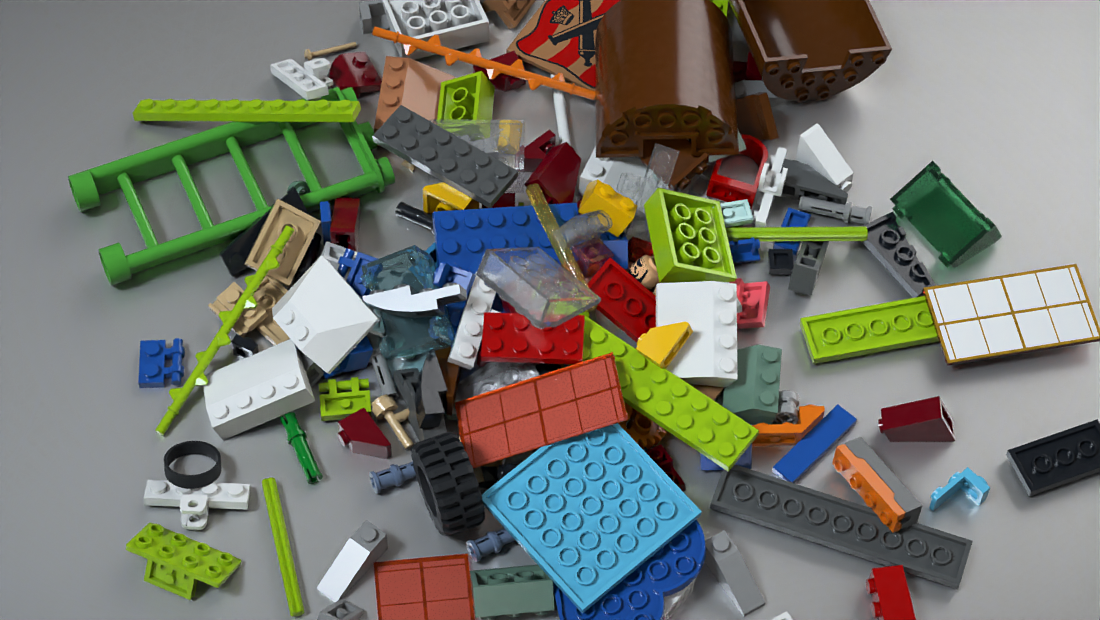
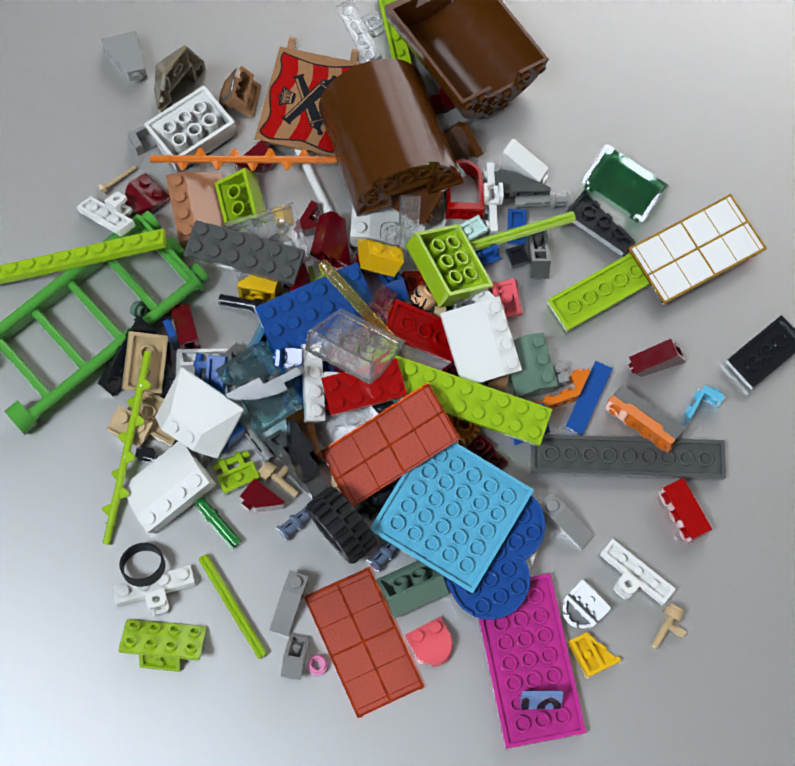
camera: 20 degrees left, 15 degrees up
blue plate [138,338,185,388] -> none
clear beam [554,210,612,248] -> none
yellow slope [636,321,693,369] -> none

